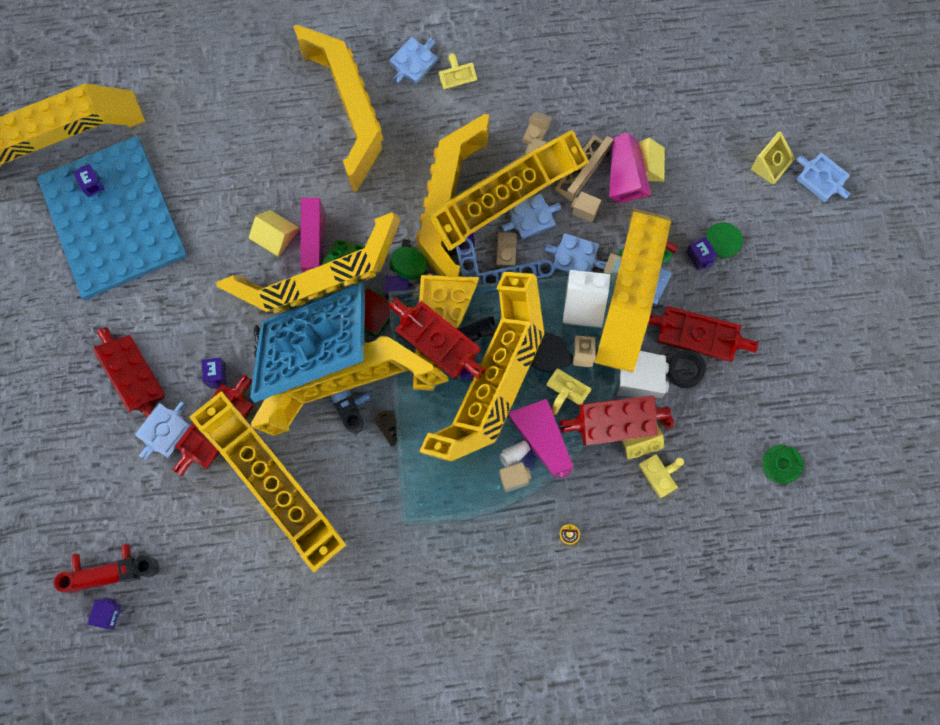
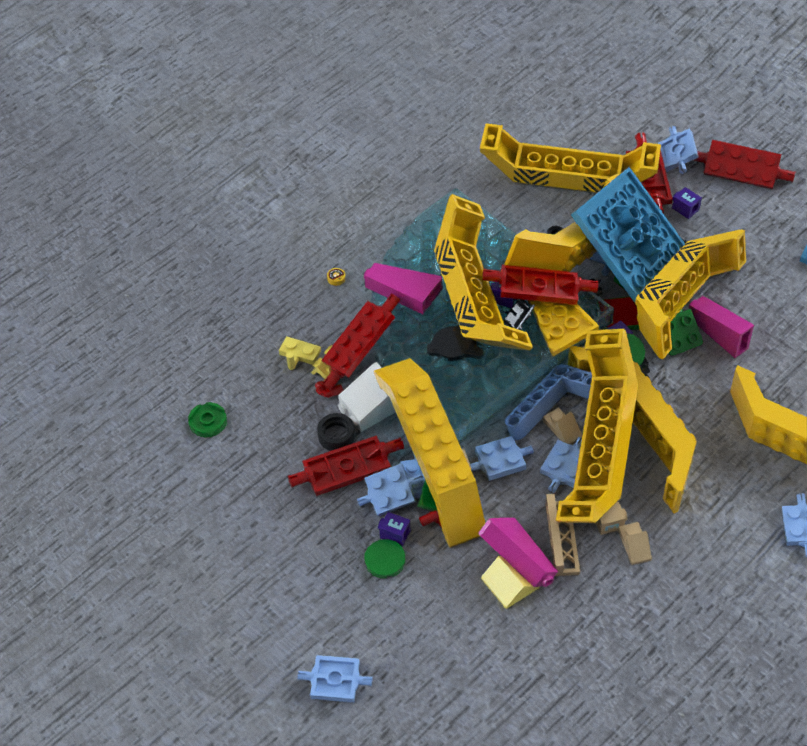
camera: 140 degrees right, 20 degrees down
red piece [53,544,159,593] -> none
dark purple brick [87,597,122,630] -> none
light yellow slope [249,210,300,257] -> none
light yellow plate [438,53,477,90] -> none
white cone [499,440,530,467] -> none
tan brick [499,462,531,493] -> none
light yellow plate [547,368,592,416] -> none
white slope [562,270,610,328] -> none
tan brick [571,192,601,223] -> none
tan slope [573,335,596,367] -> none
light yellow slope [751,132,795,184] -> none
none -> light blue plate [357,463,424,516]

